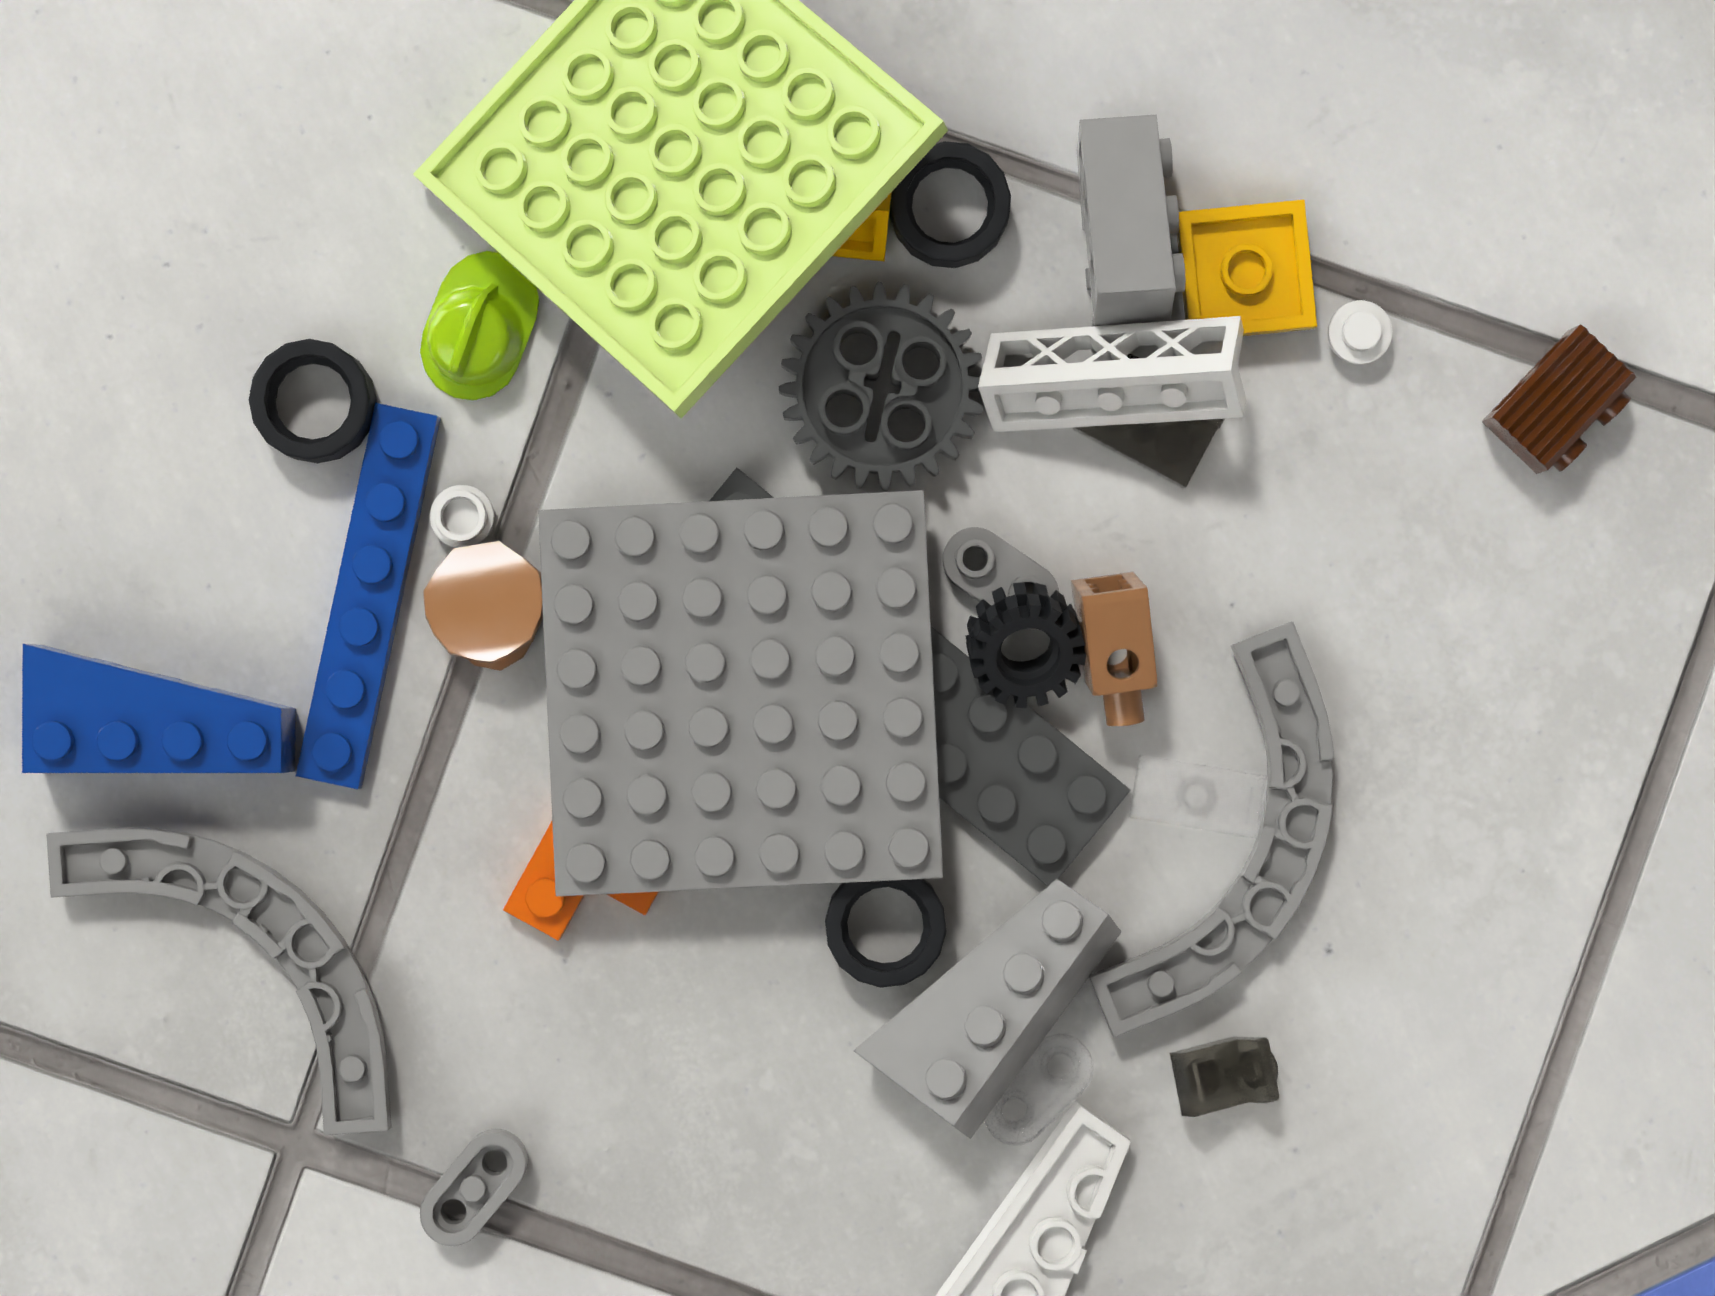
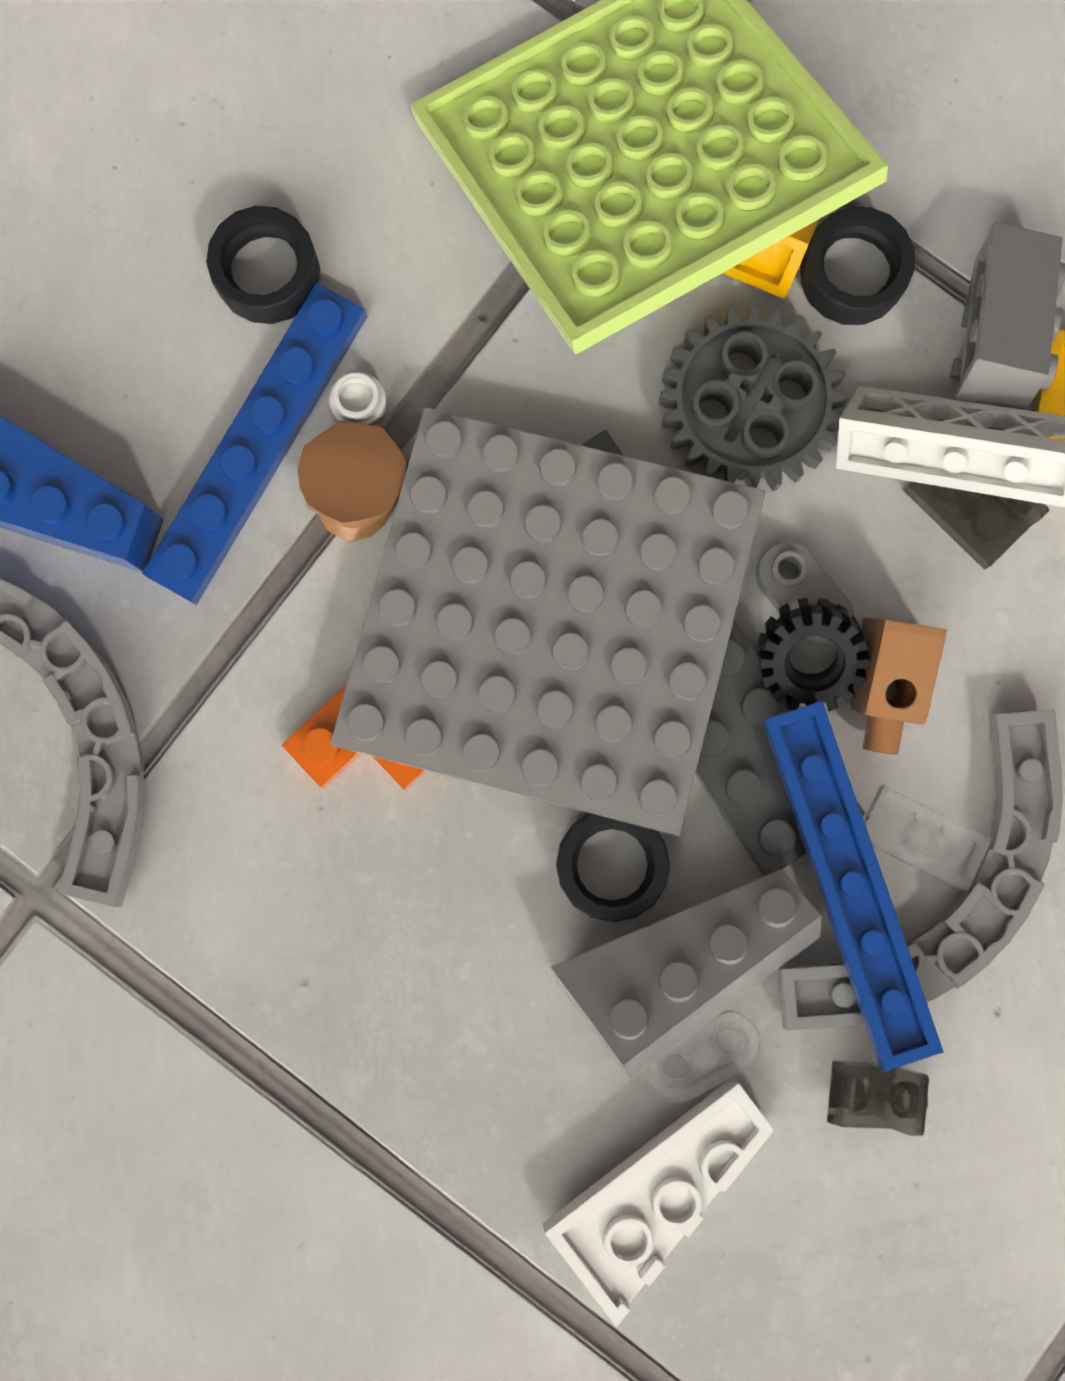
camera: 20 degrees right, 5 degrees down
lime piece [420,251,540,401] -> none
light grey plate [420,1129,528,1246] -> none
none -> blue plate [762,701,944,1072]

